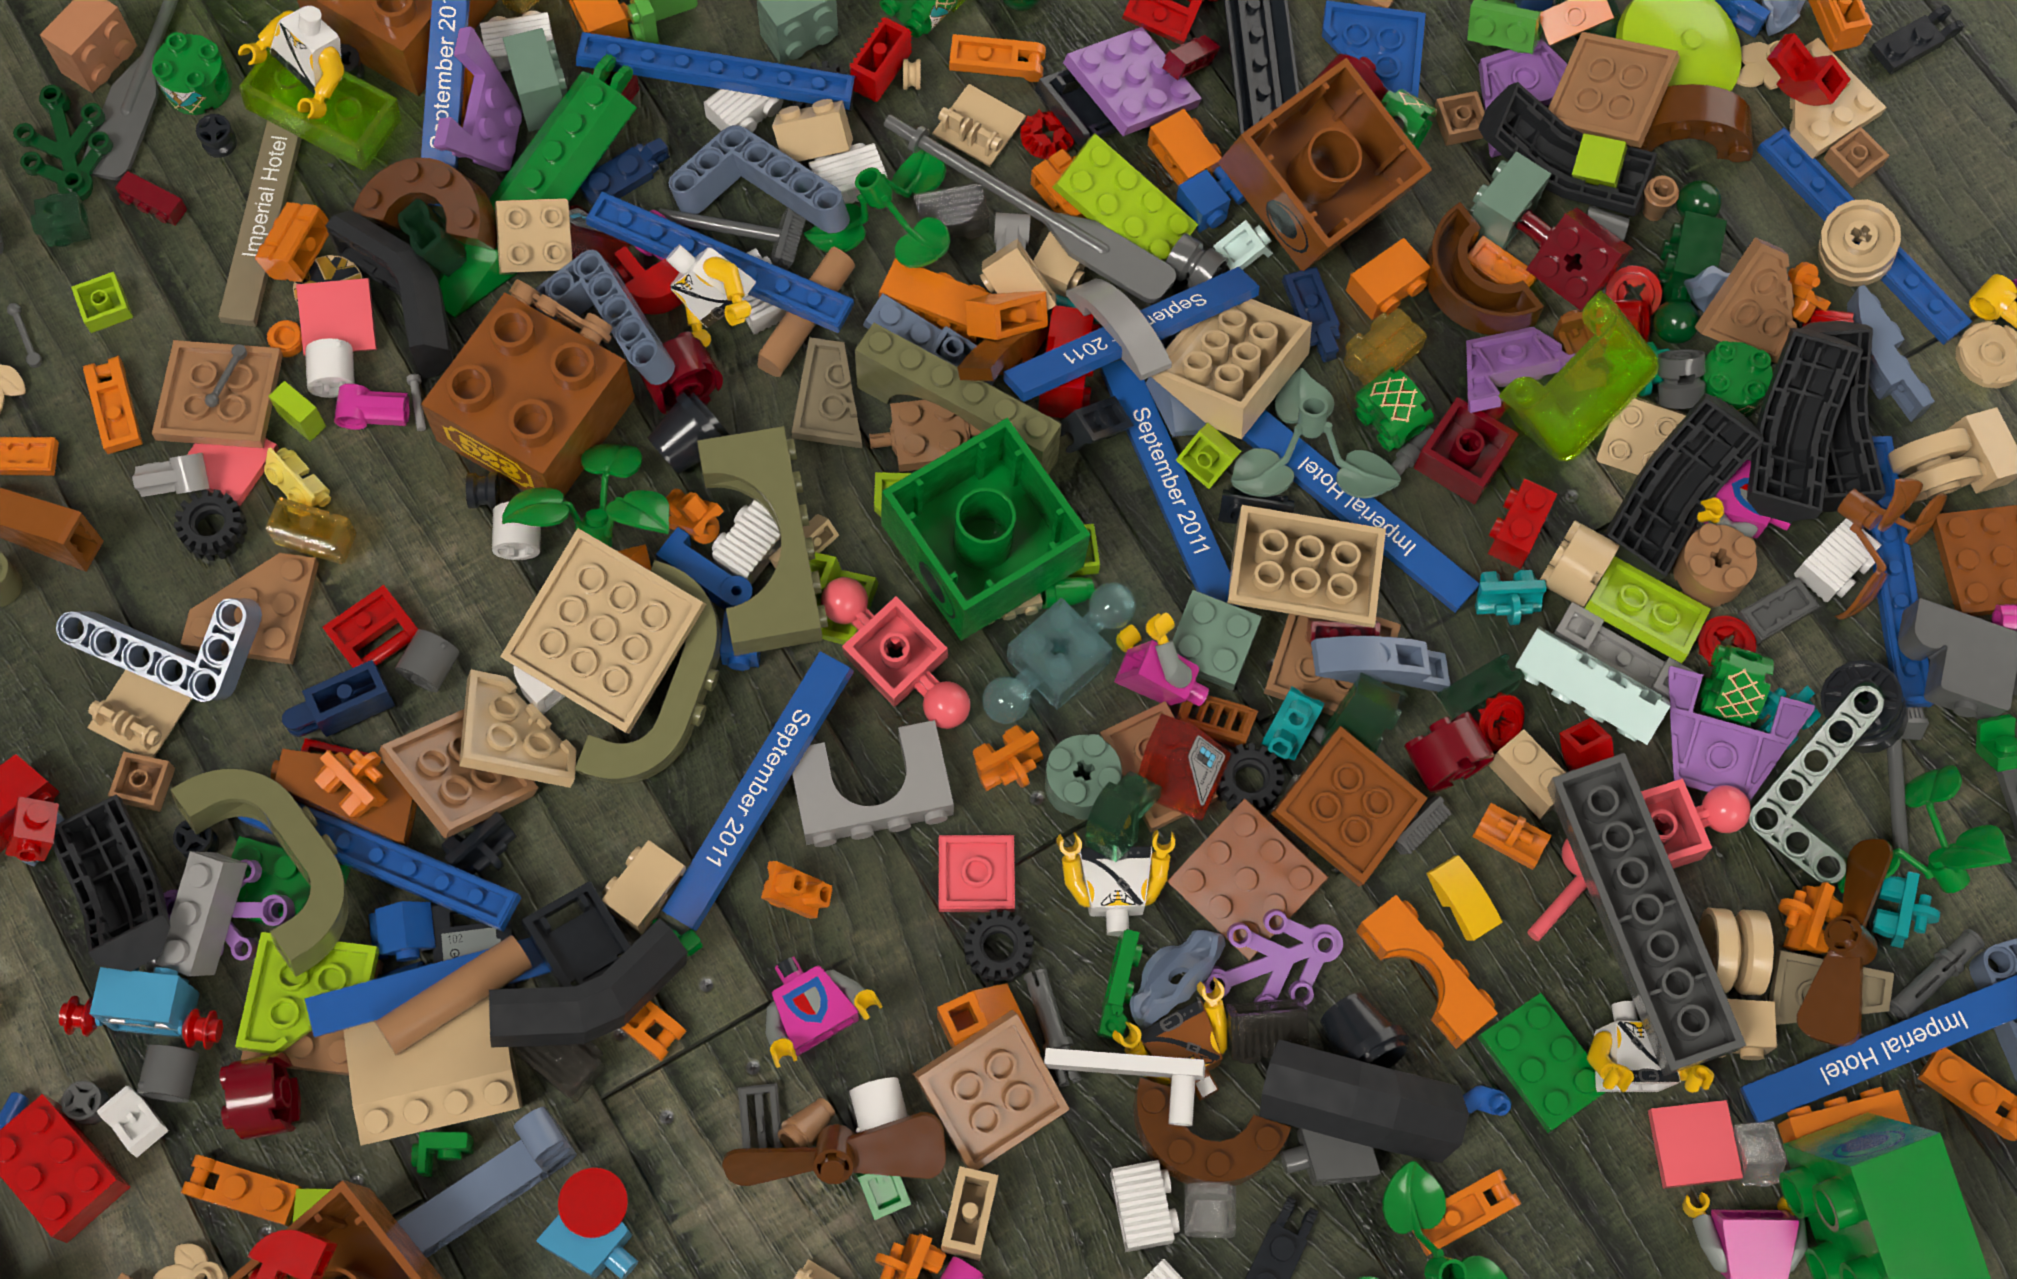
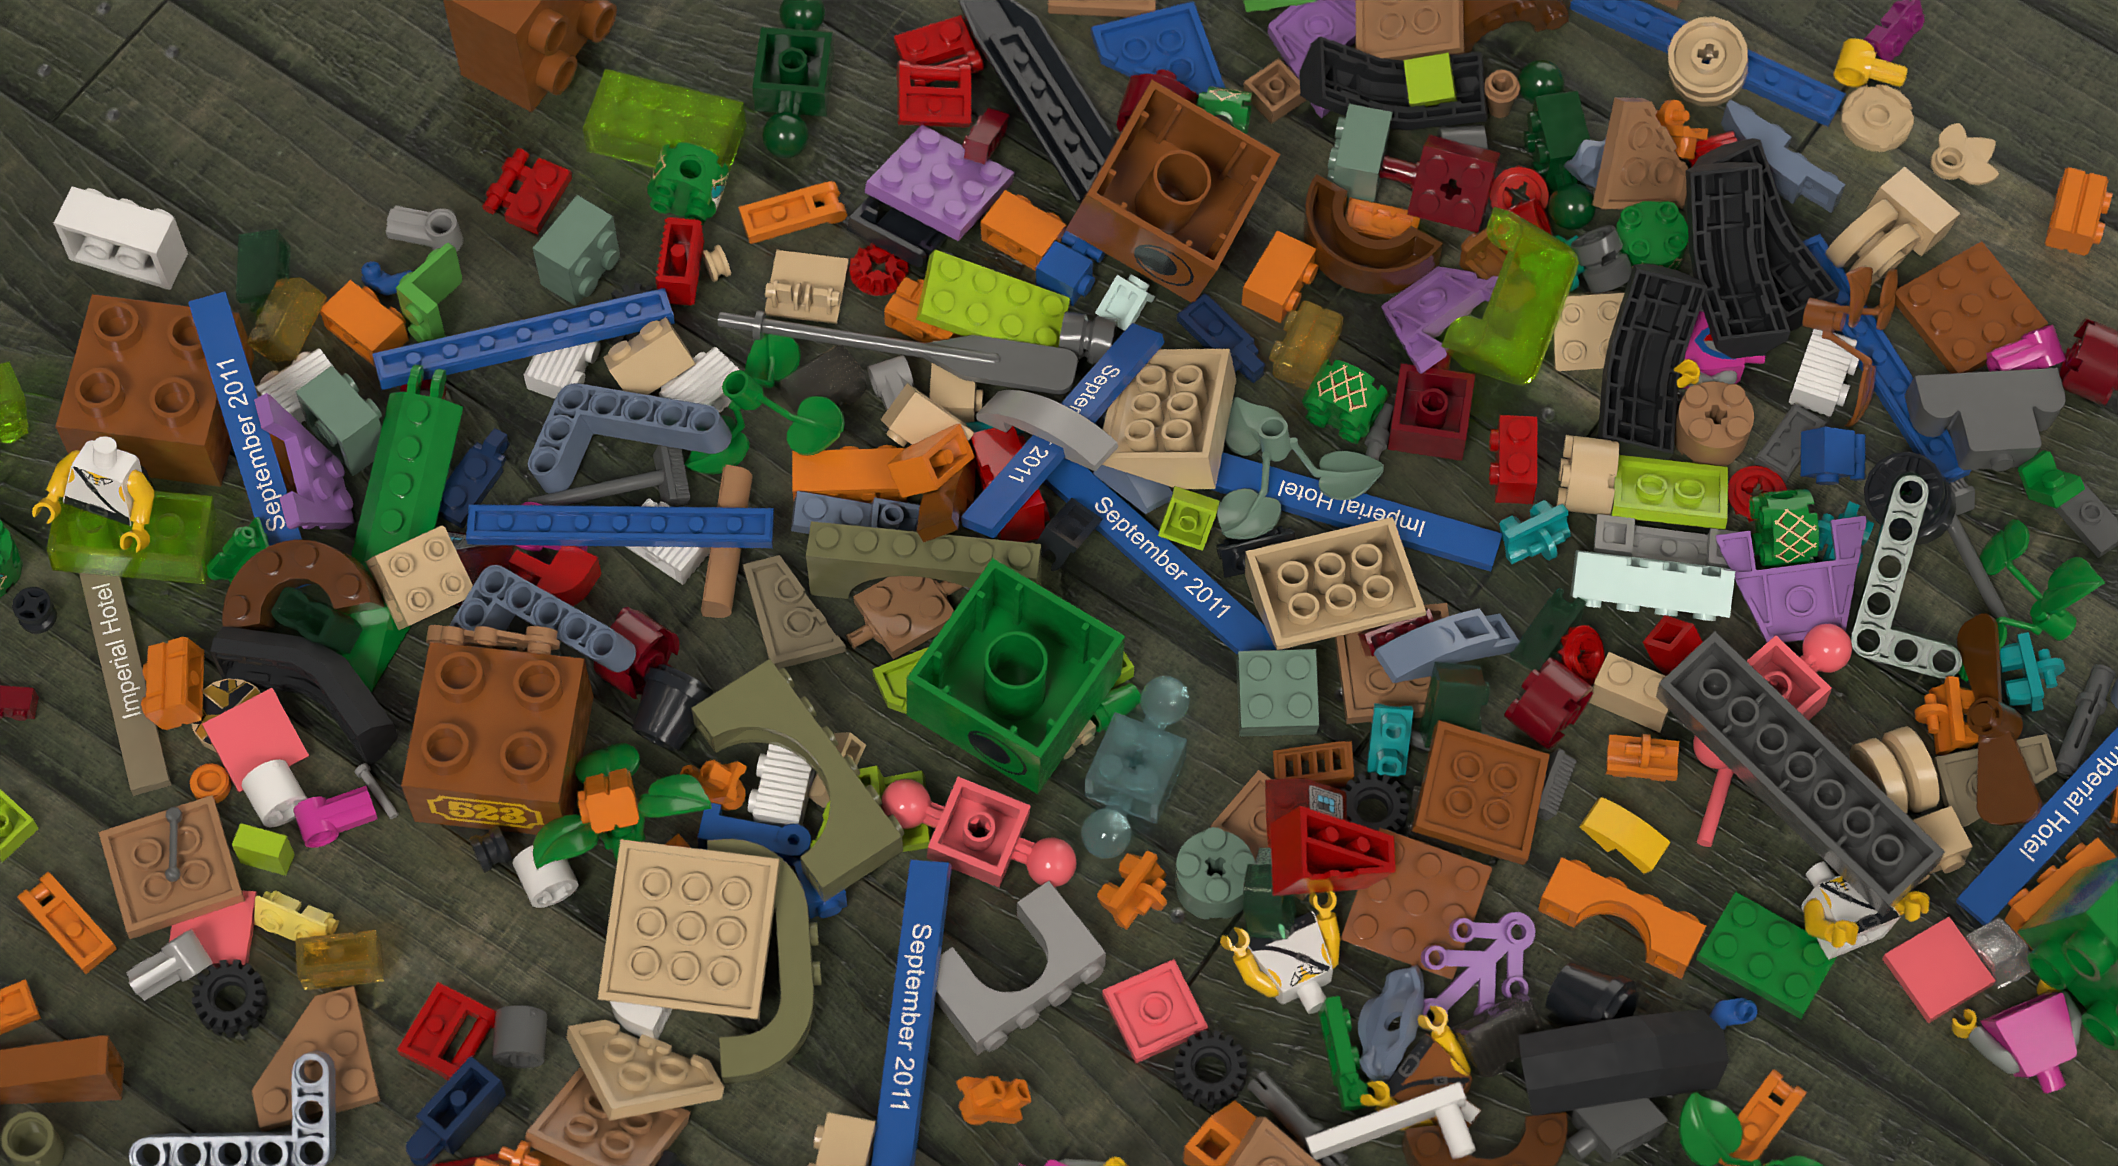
camera: 20 degrees left, 5 degrees down
torso [666,244,756,348] -> none
torso [1114,613,1209,706] -> none
none -> green hinge [207,517,269,584]
none -> orange brick [577,768,639,834]
none -> red wedge [1270,806,1396,896]
none -> blue brick [1801,427,1865,485]

